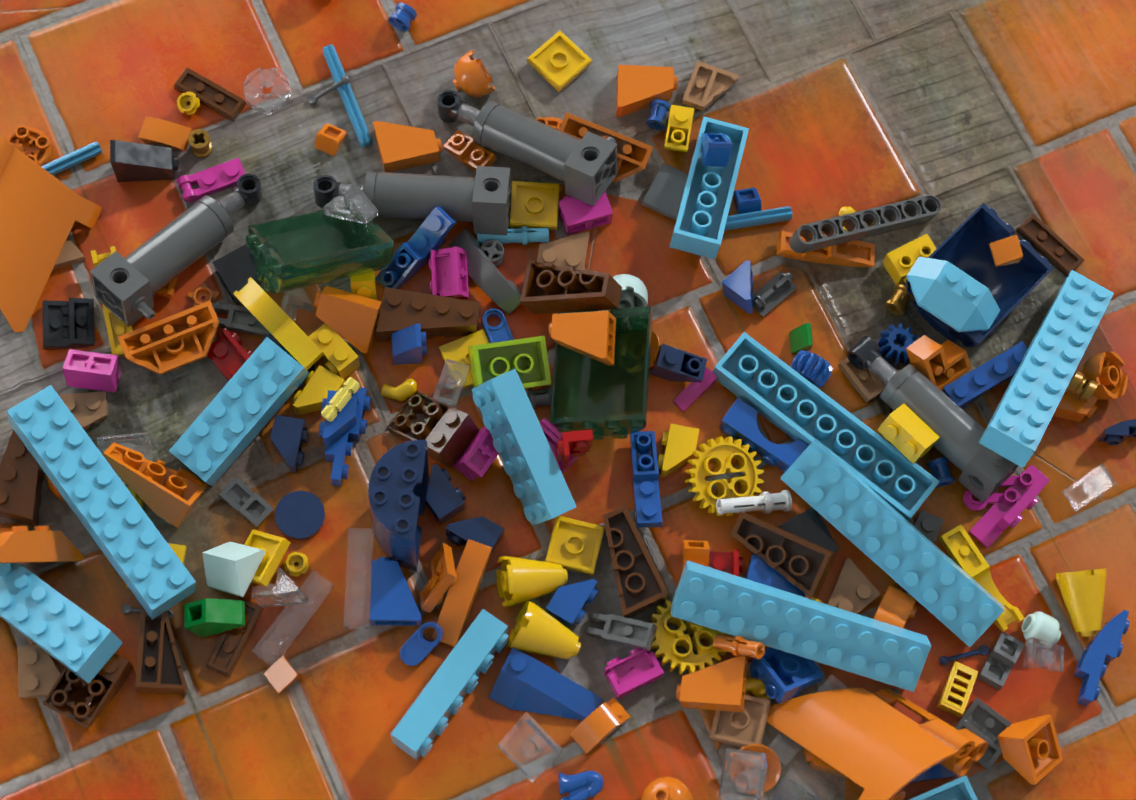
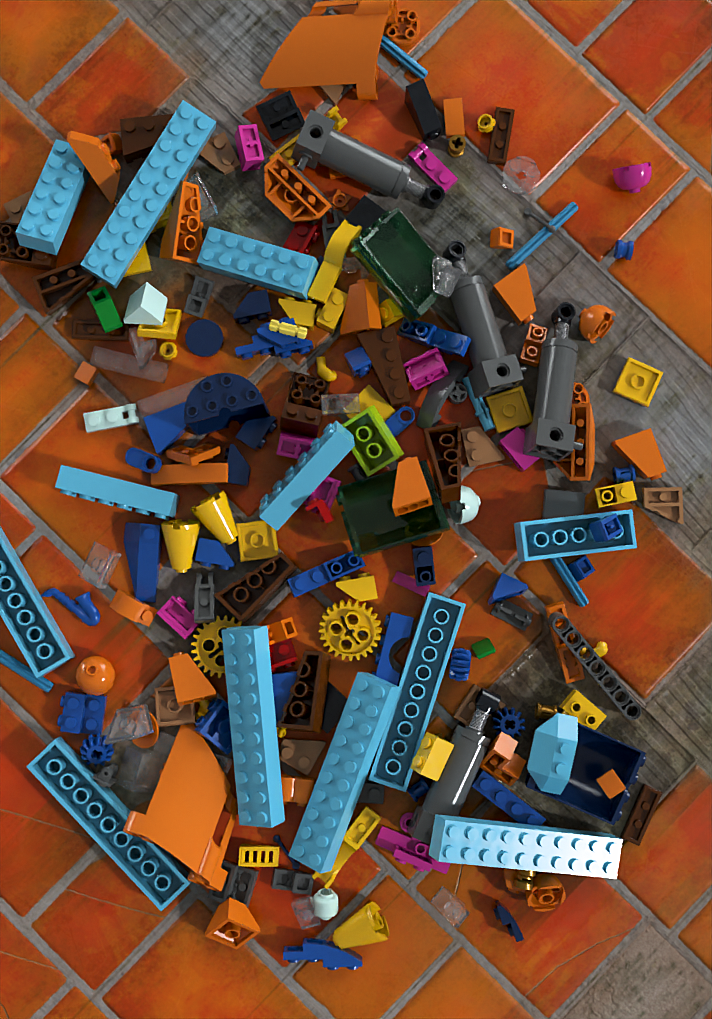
camera: 75 degrees right, 15 degrees up
orange pin [713,633,765,659] -> none
white pin [716,490,792,515] -> none
none -> light aqua plate [83,404,139,433]

